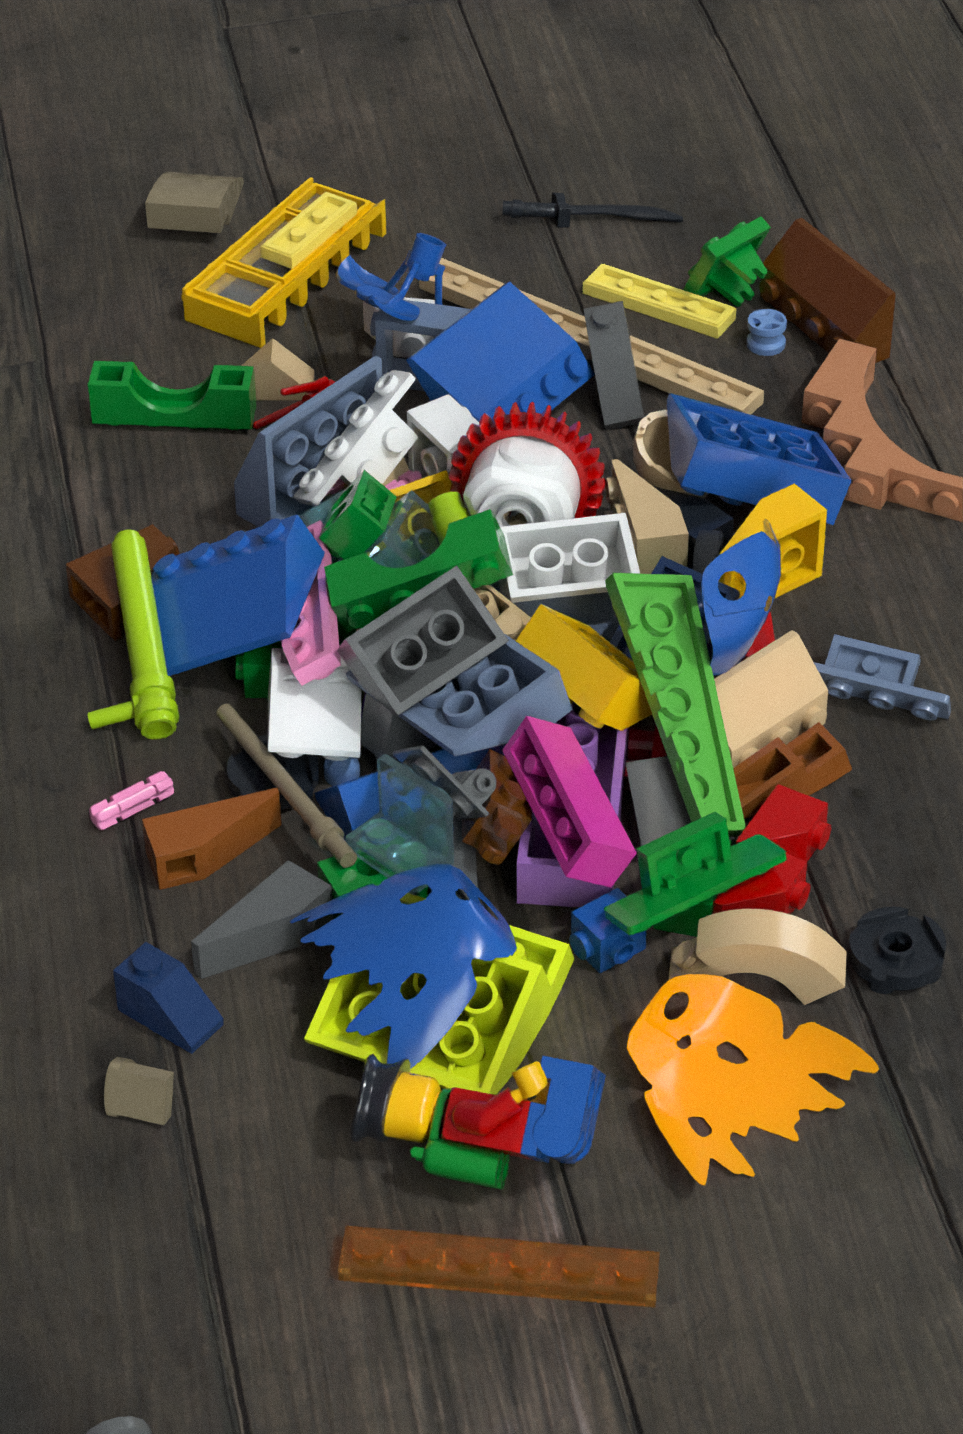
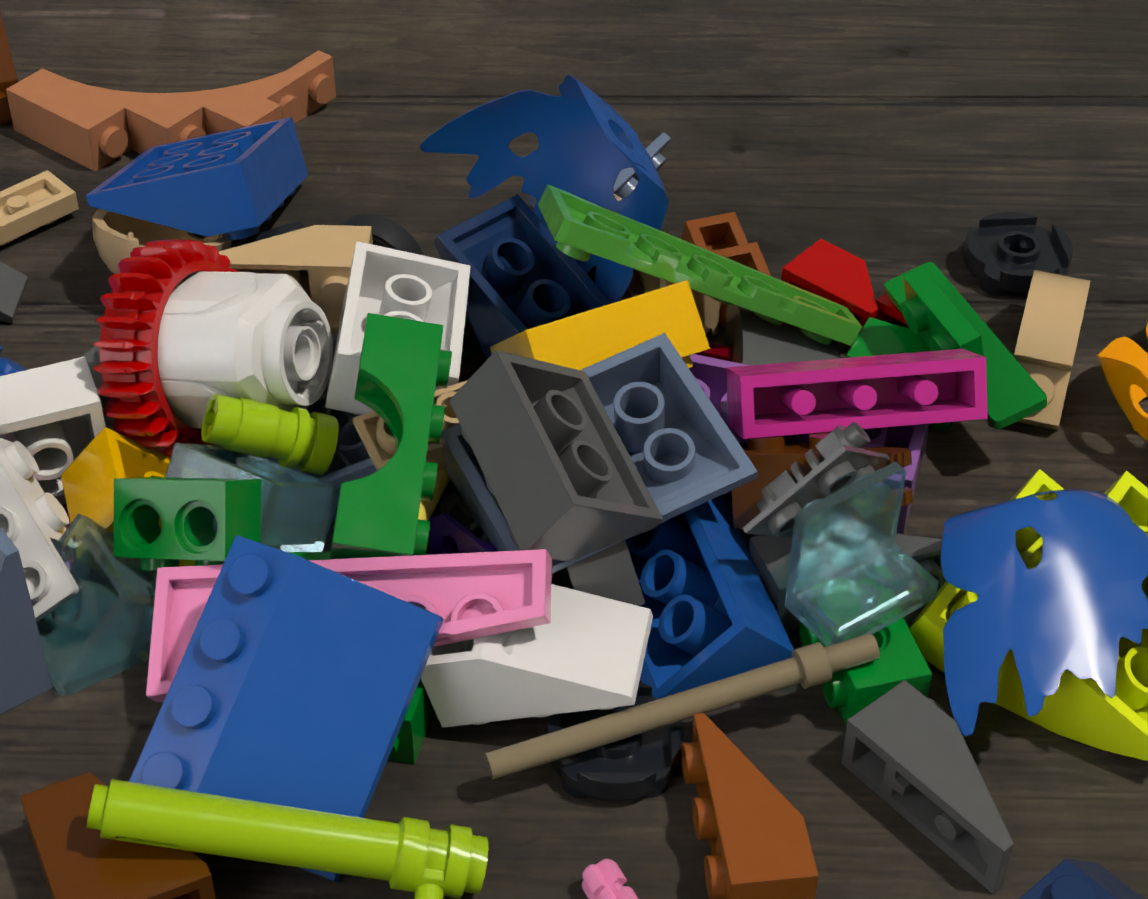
camera: 80 degrees left, 0 degrees up
blue brick [569,887,646,973] -> none
yellow slope [719,483,827,599] -> none

